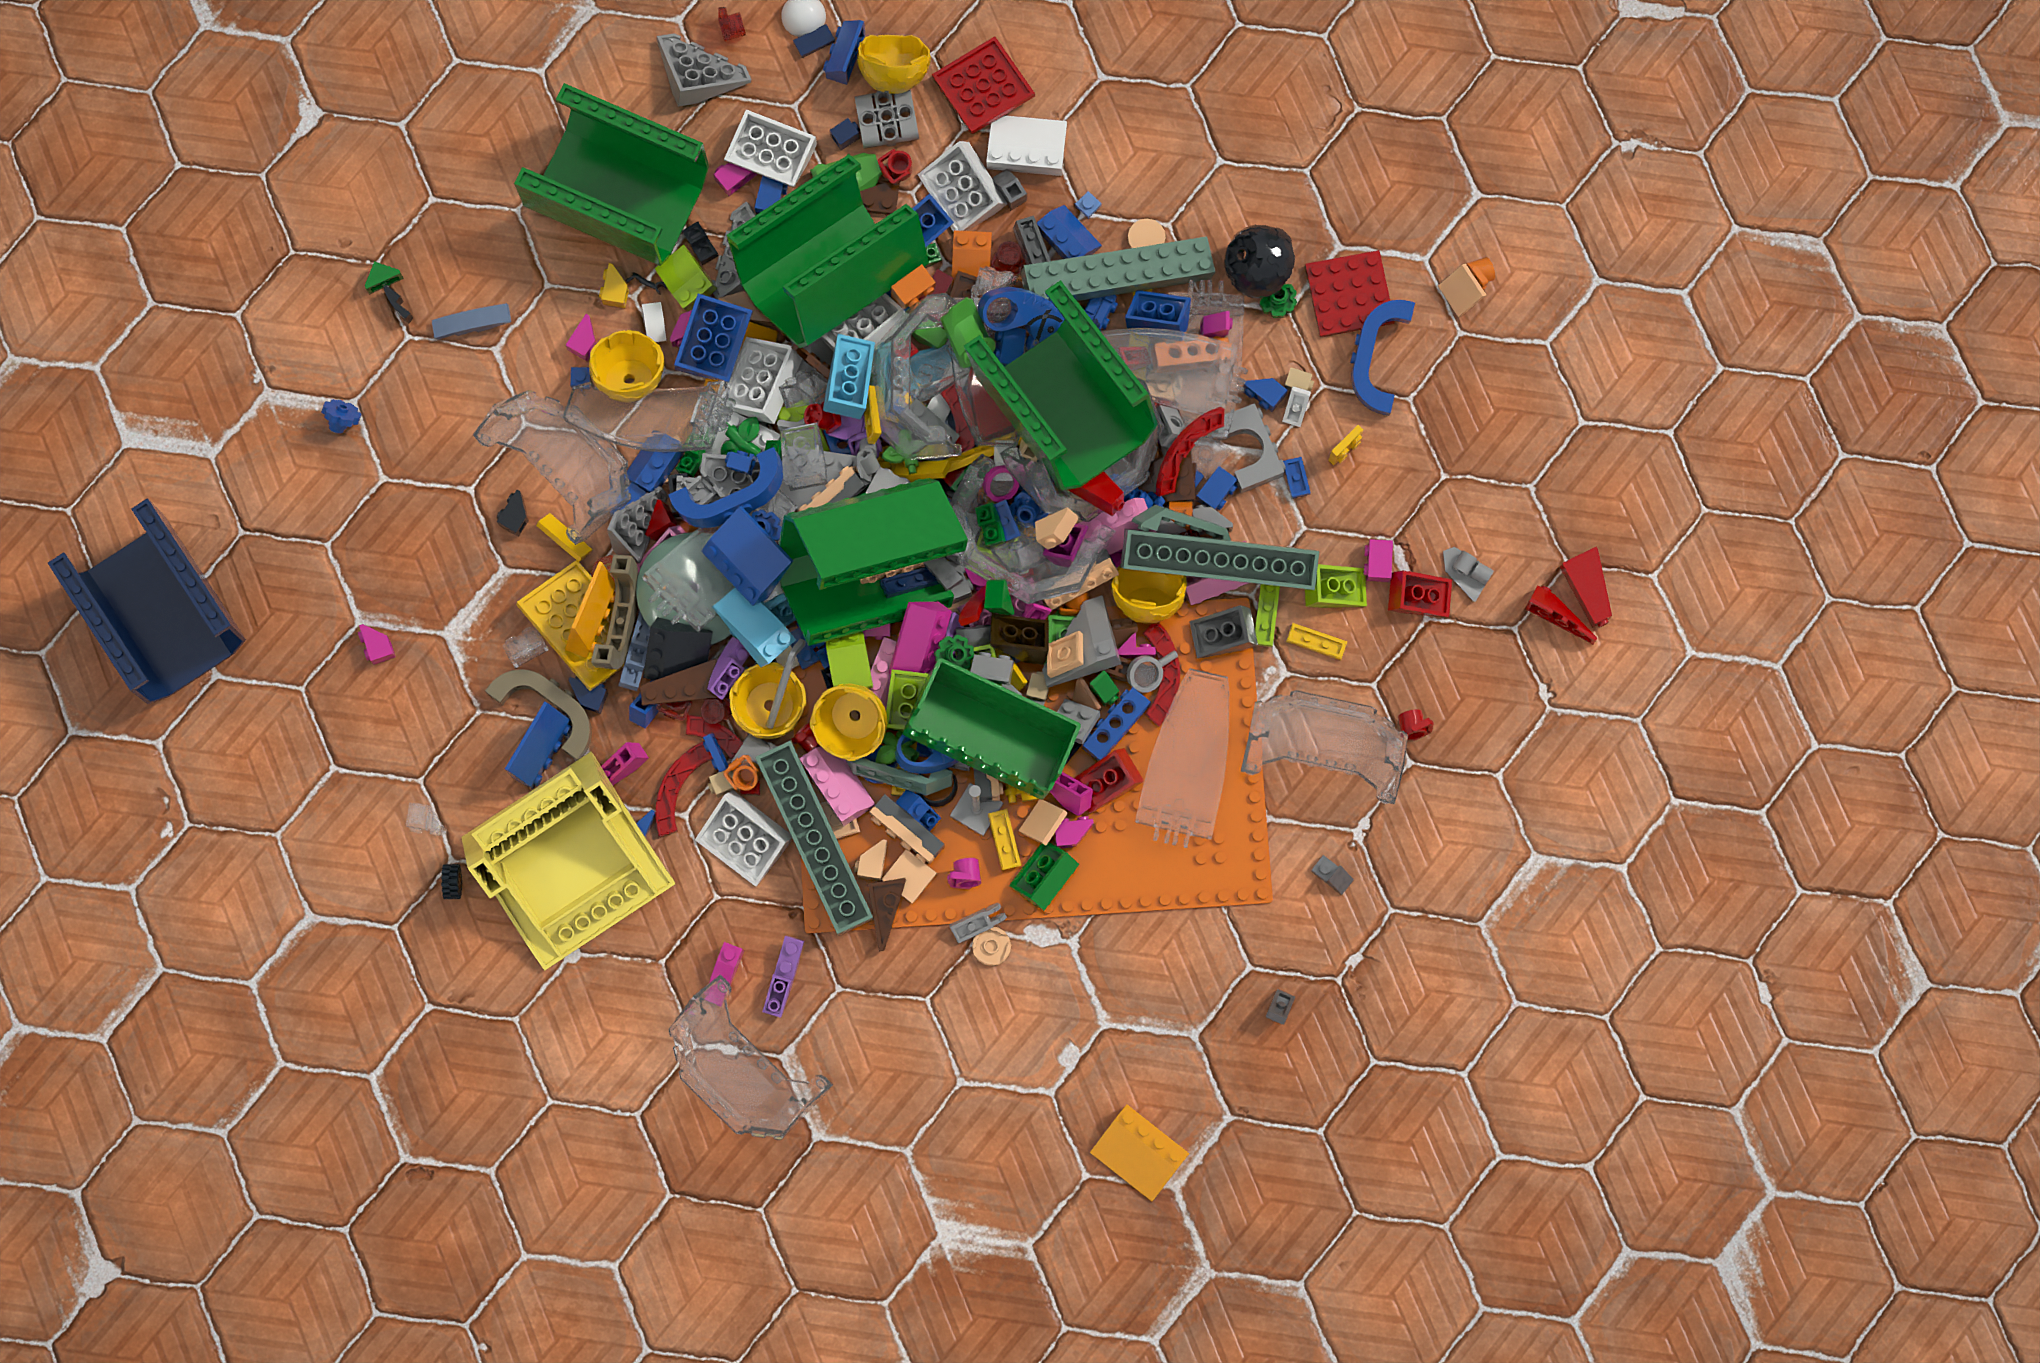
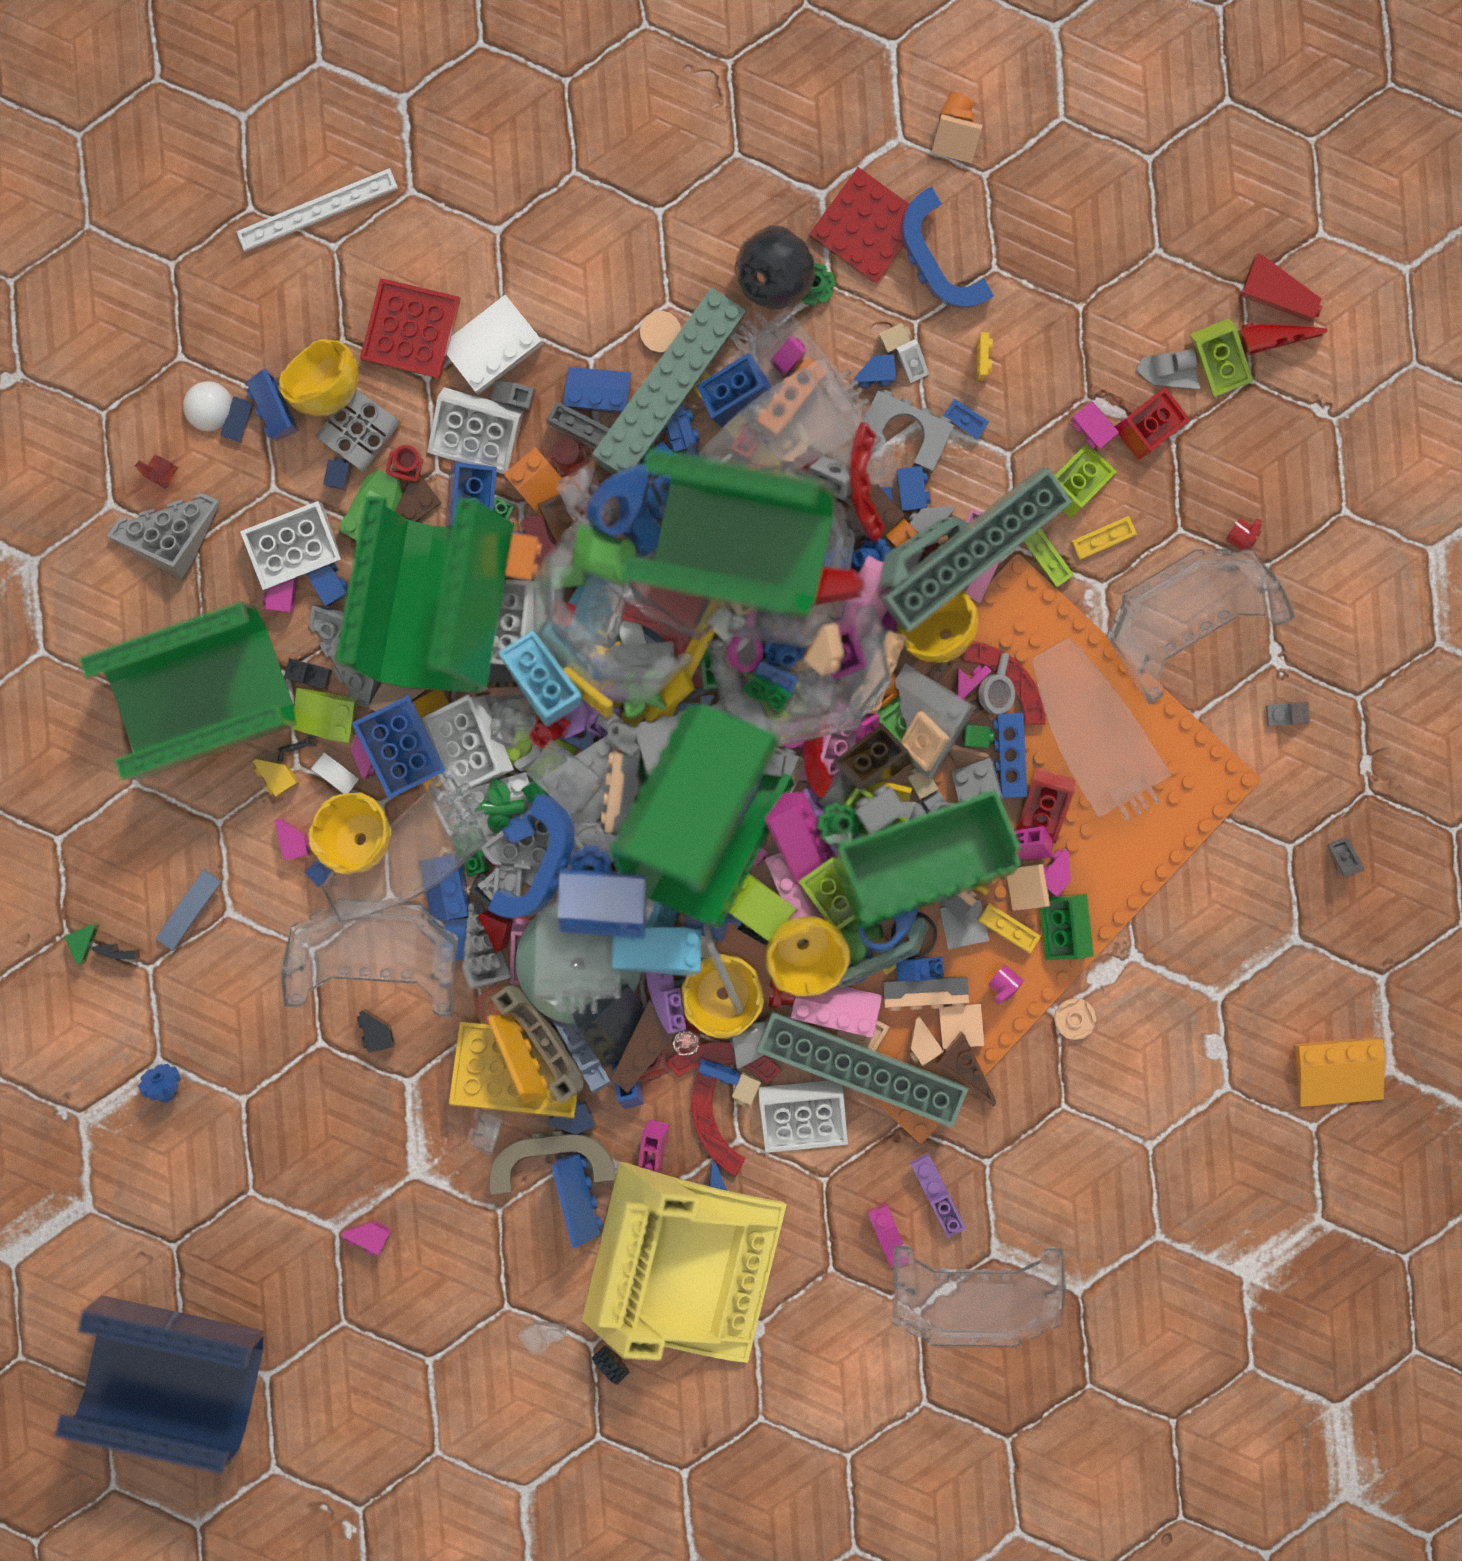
camera: 45 degrees left, 10 degrees up
yellow tile [536,513,593,562] -> none
orange piece [723,755,761,790] -> none
light grey hinge [949,903,1006,943] -> none
green slope [984,579,1015,615] -> none
medium blue plate [1075,191,1102,219] -> none
dark grey slope [1189,605,1258,659] -> none
none -> lime slope [1190,318,1253,397]

